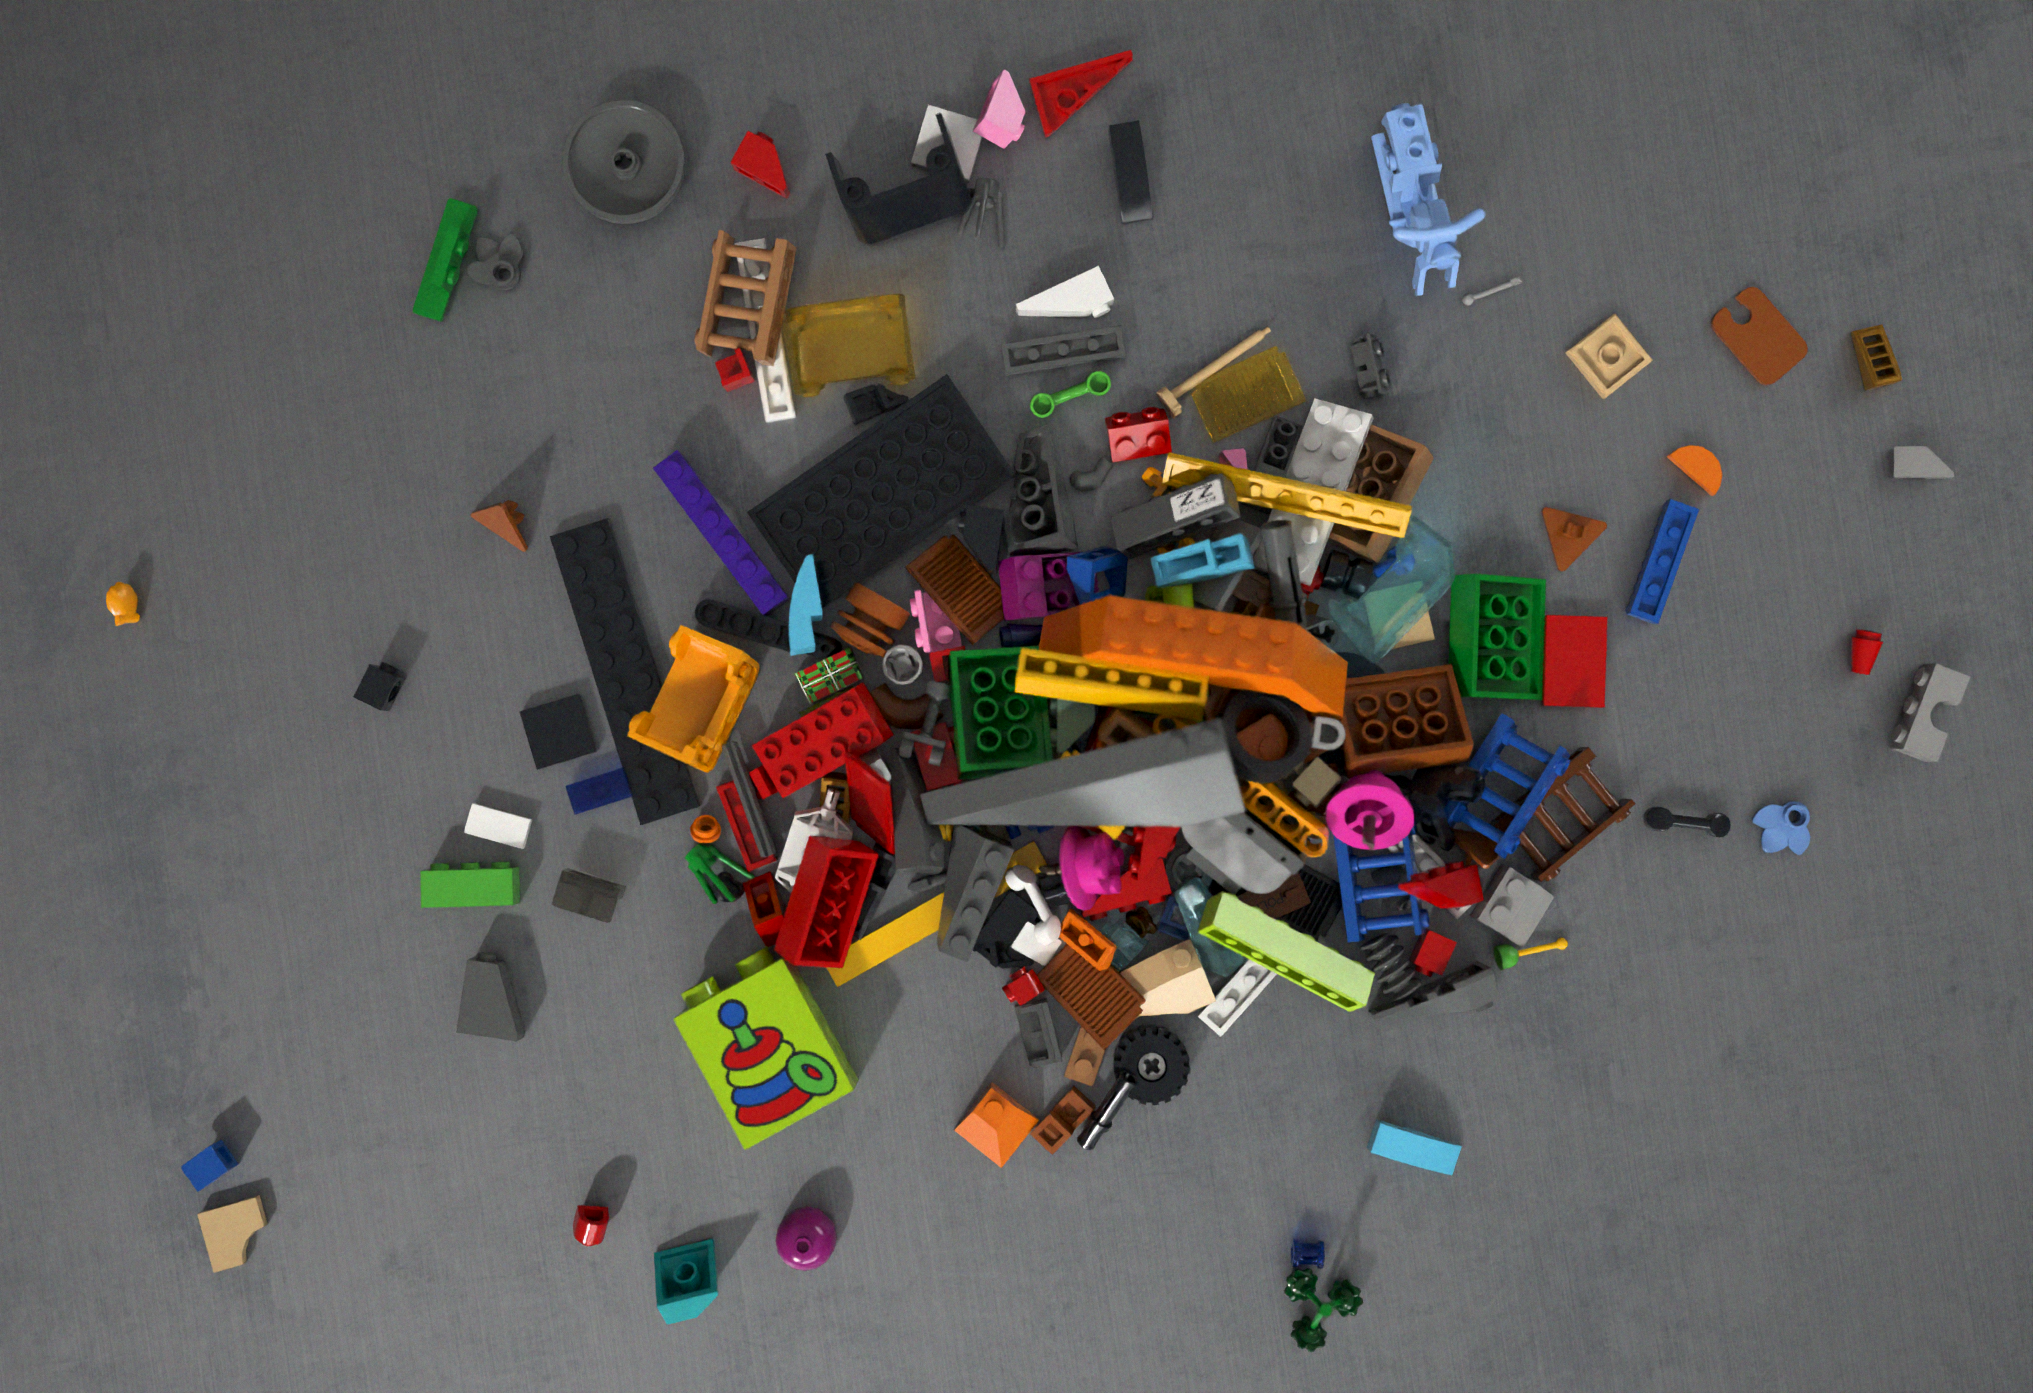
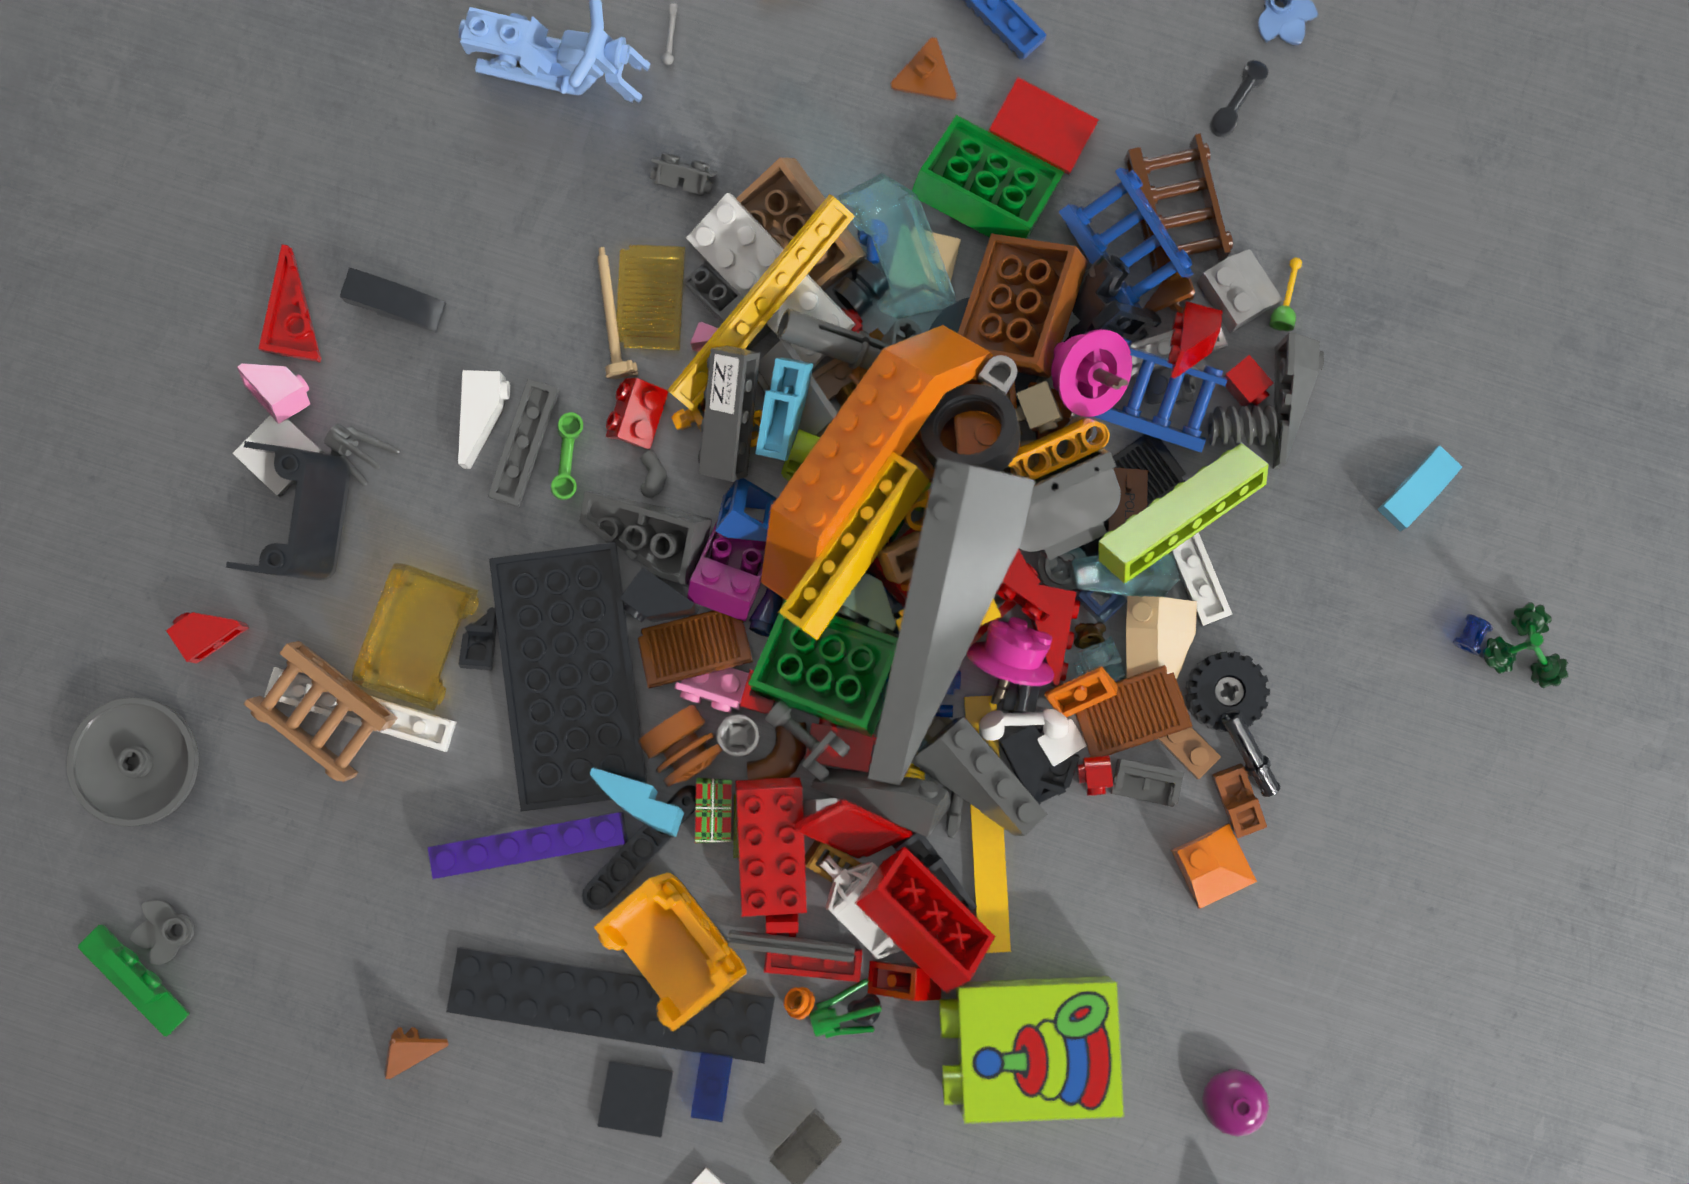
camera: 65 degrees left, 5 degrees down
red panel [715,347,755,392] -> none

